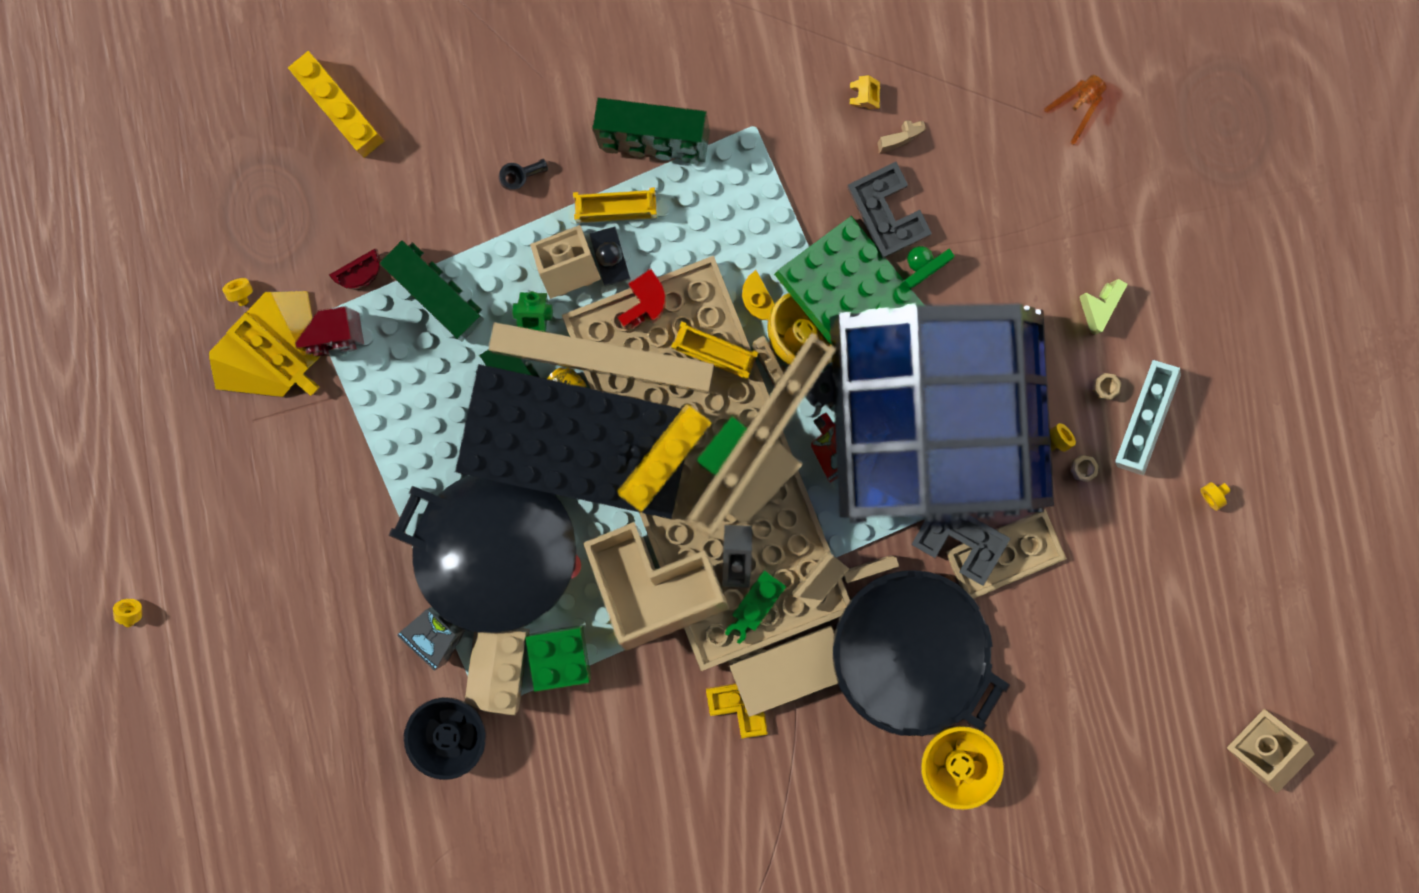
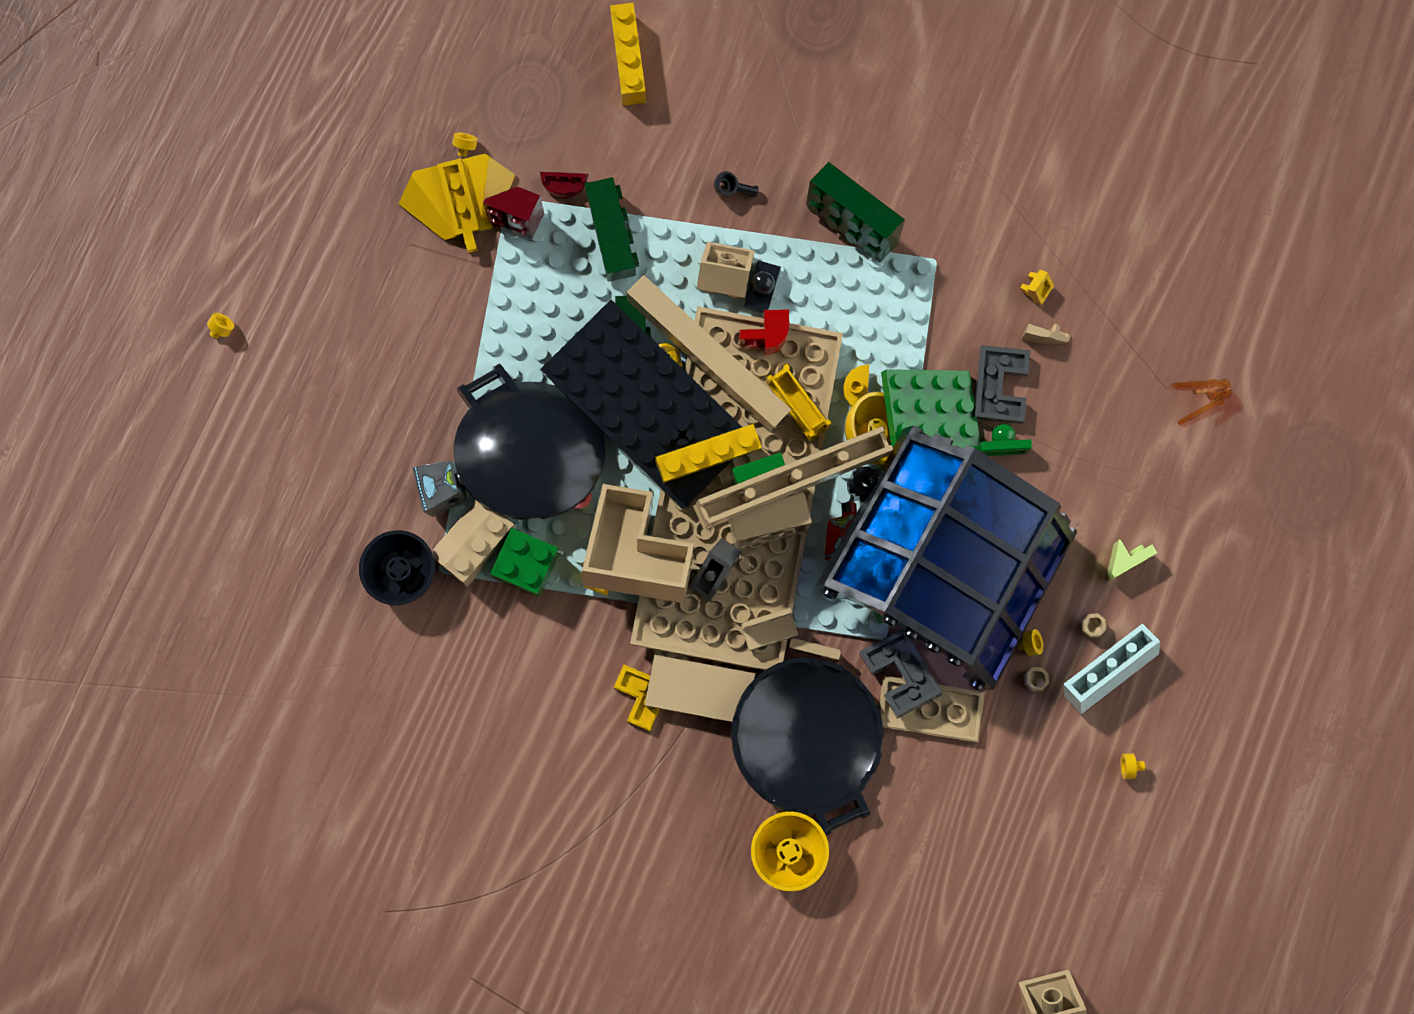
camera: 25 degrees right, 10 degrees down
green brick [513,292,553,332] -> none
yellow container [573,187,657,223] -> none
green plate [725,570,787,644] -> none
tan wing [752,336,786,387] -> none

